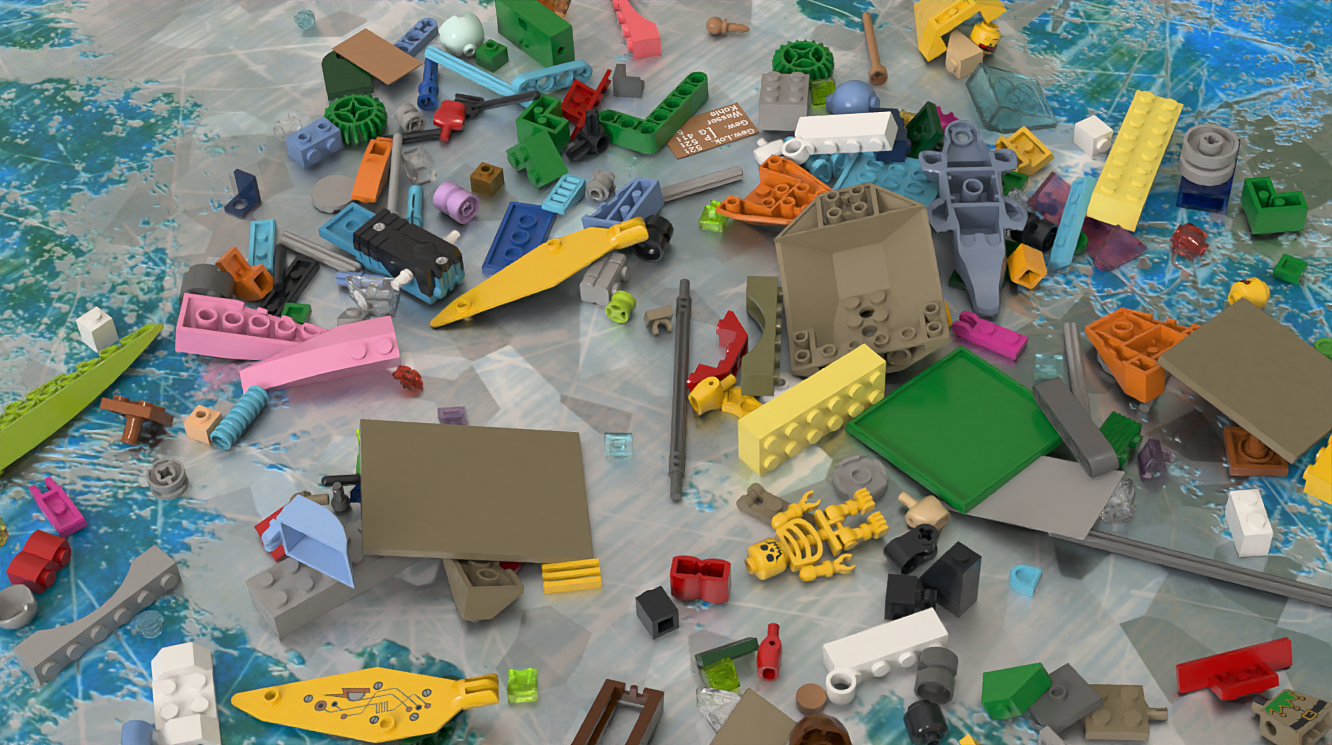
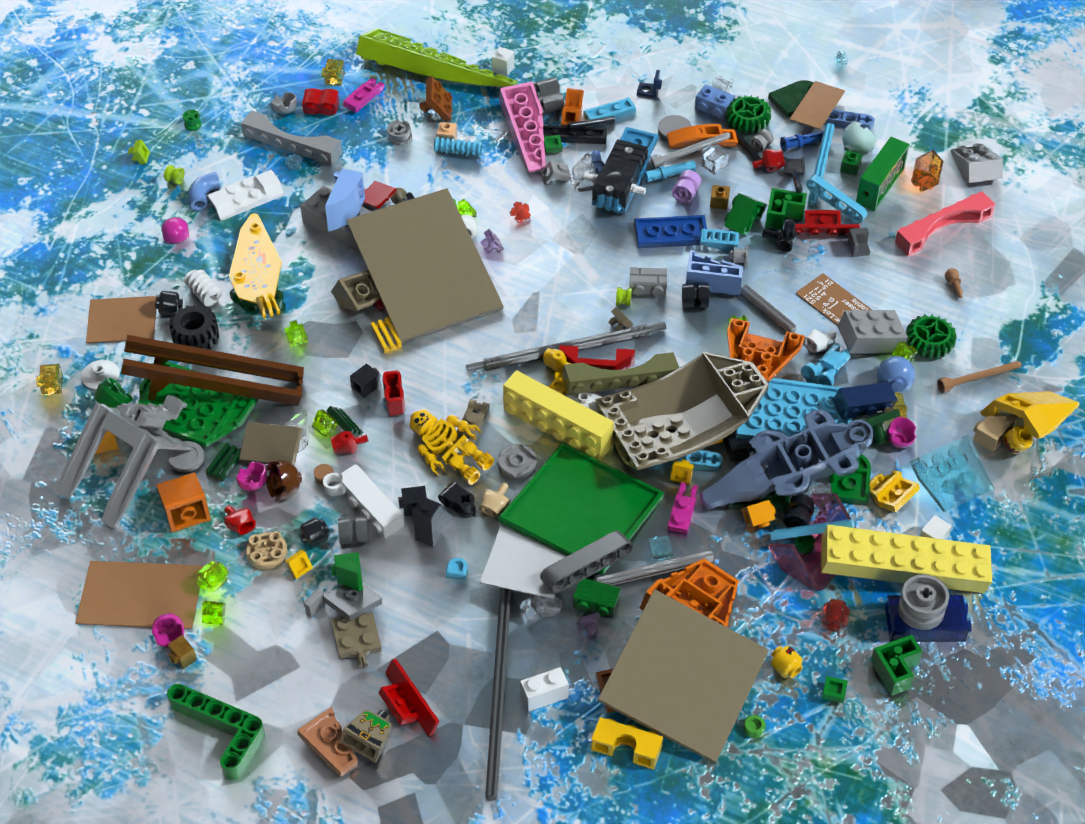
camera: 70 degrees right, 5 degrees up
bright pink wedge [239,315,401,394] -> none
light grey axle [278,231,363,273] -> none
yellow wing [430,216,649,328] -> none
green beam [599,71,709,154] -> none
clear light blue plate [604,432,634,459] -> none
white hinge [782,111,898,165] -> none

